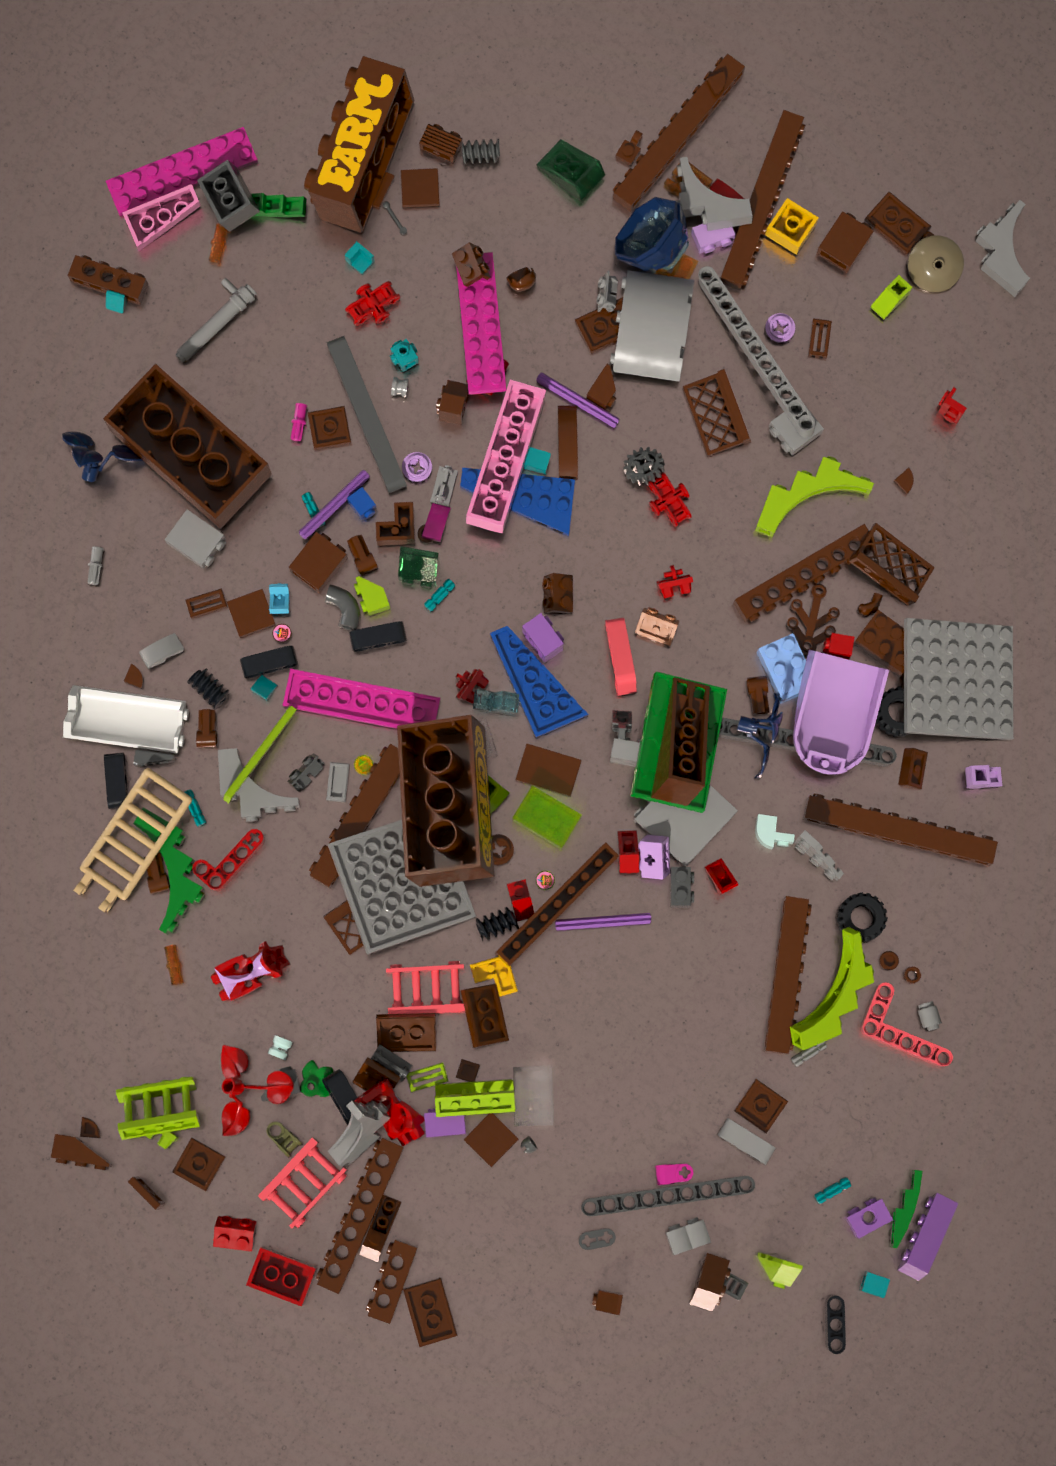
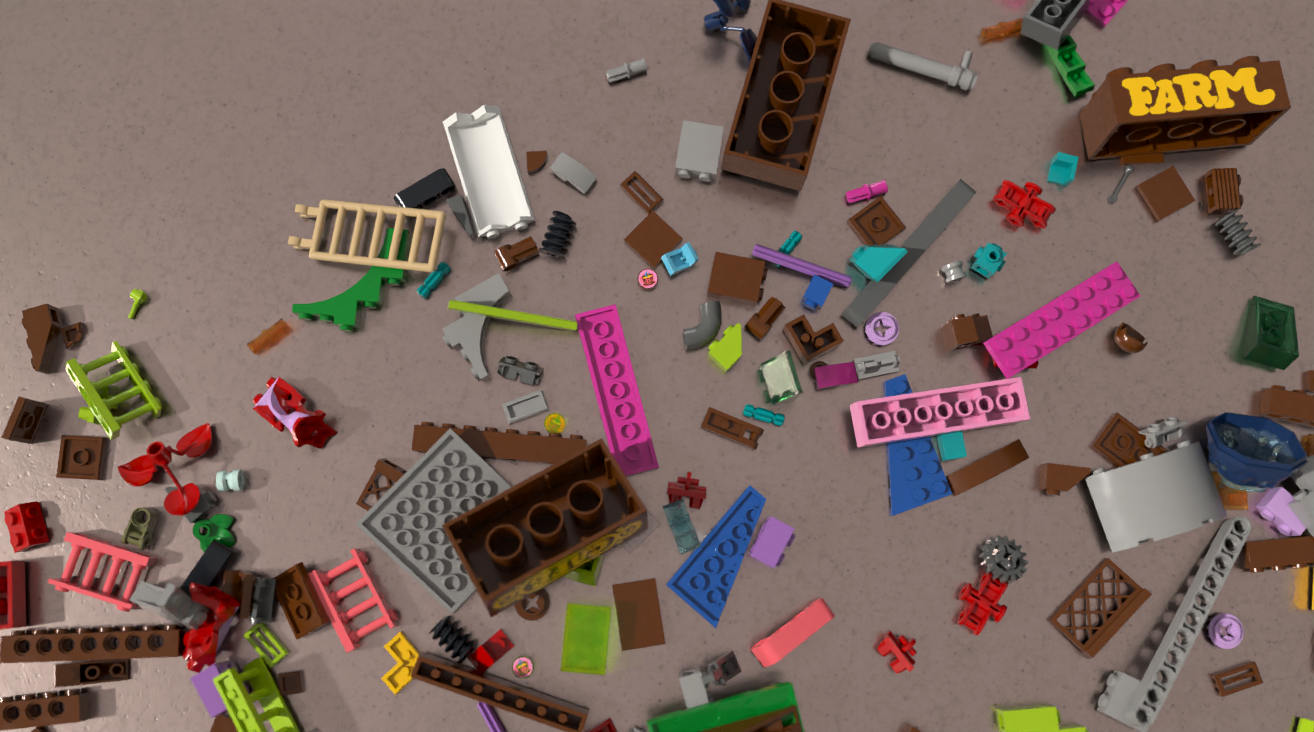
camera: 65 degrees right, 0 degrees up
reddish brown piece [144,853,170,894] -> none
red beam [192,829,265,891] -> none
black beam [240,645,298,678] -> none
teal slope [250,675,278,701] -> none
black beam [349,621,407,652] -> none
reddish brown bracket [452,242,491,287] -> none
reddish brown tile [461,983,509,1048] -> none
medium lavender axle [536,372,619,428] -> none
reddish brown bracket [542,573,573,614] -> none
bracket [635,607,679,646] -> none
none -> lime hand [128,289,147,319]
none -> reddish brown plate [701,407,764,450]
none -> teal slope [849,244,908,282]

